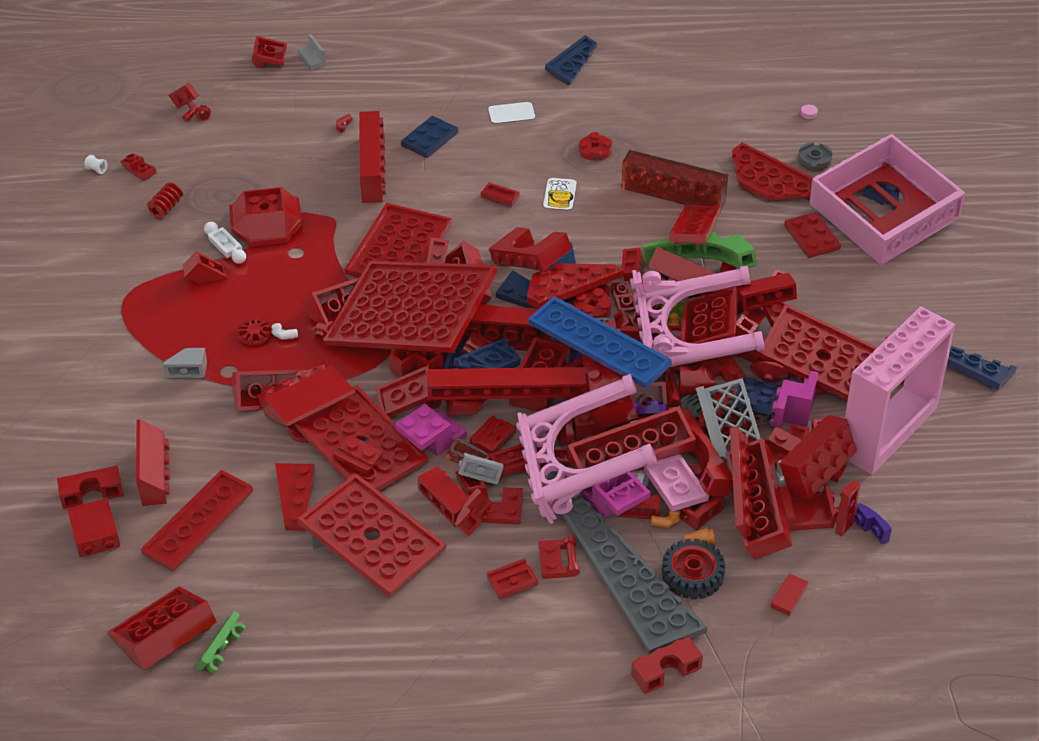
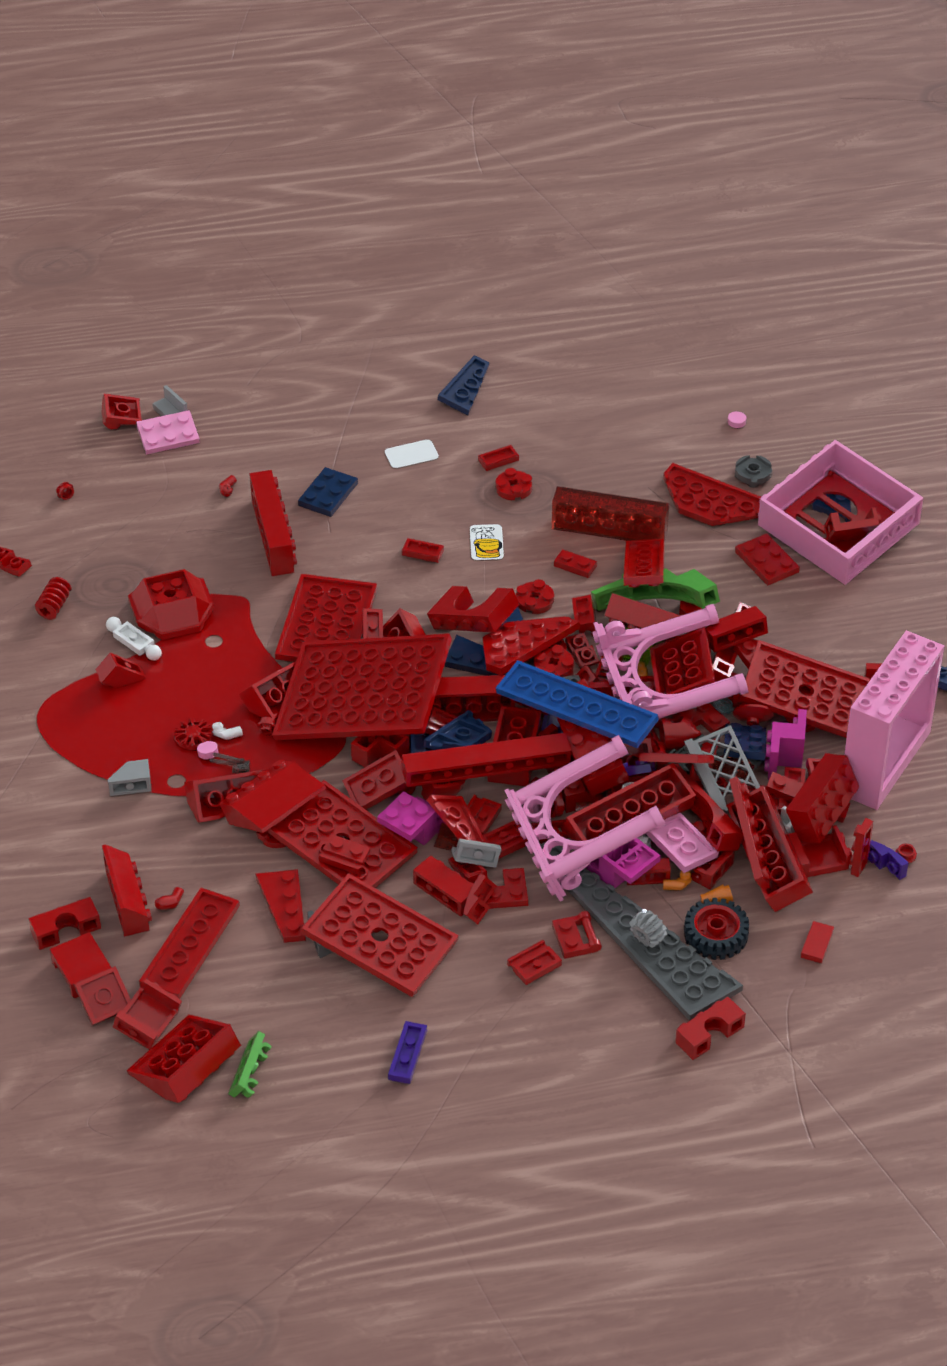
camera: 10 degrees left, 0 degrees up
red plate [168,82,199,121] -> none
none -> red plate [74,966,131,1026]
none -> red panel [113,978,182,1050]
none -> bright pink plate [136,410,200,455]
none -> red arm [155,887,184,910]
none -> bright pink tile [197,741,218,759]
none -> clear smoke plant [210,752,250,774]
none -> dark purple plate [388,1021,427,1084]
none -> red wing [426,795,486,843]
none -> red tile [478,445,519,471]
none -> red plate [516,579,554,614]
none -> red plate [554,549,597,578]
none -> light grey gear [629,909,667,948]
none -> red tile [639,753,714,763]
none -> clear light blue plate [713,698,733,715]
none -> red panel [824,507,881,543]
none -> red plate [895,843,917,863]

